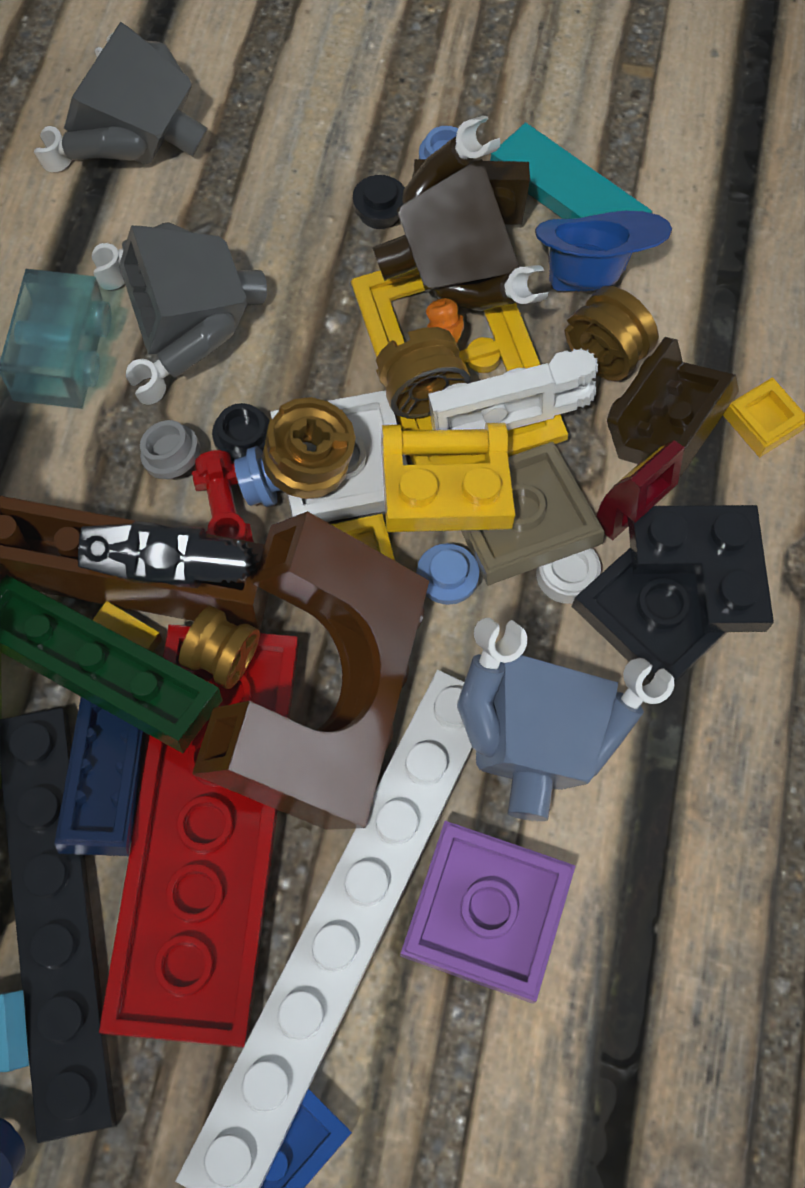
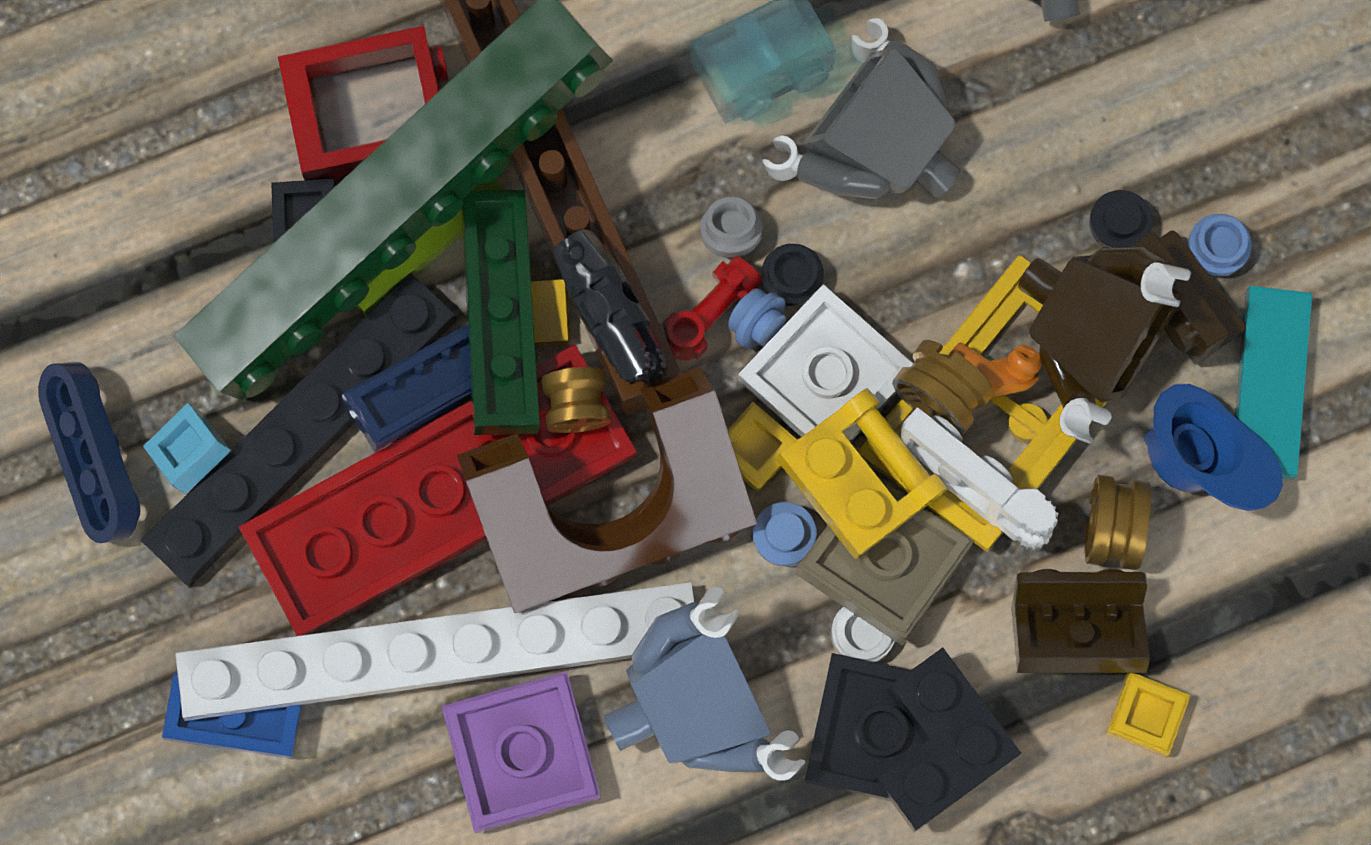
camera: 60 degrees right, 10 degrees up
pearl gold wheel [262,397,356,499] -> none
dark red slope [596,440,685,541] -> none

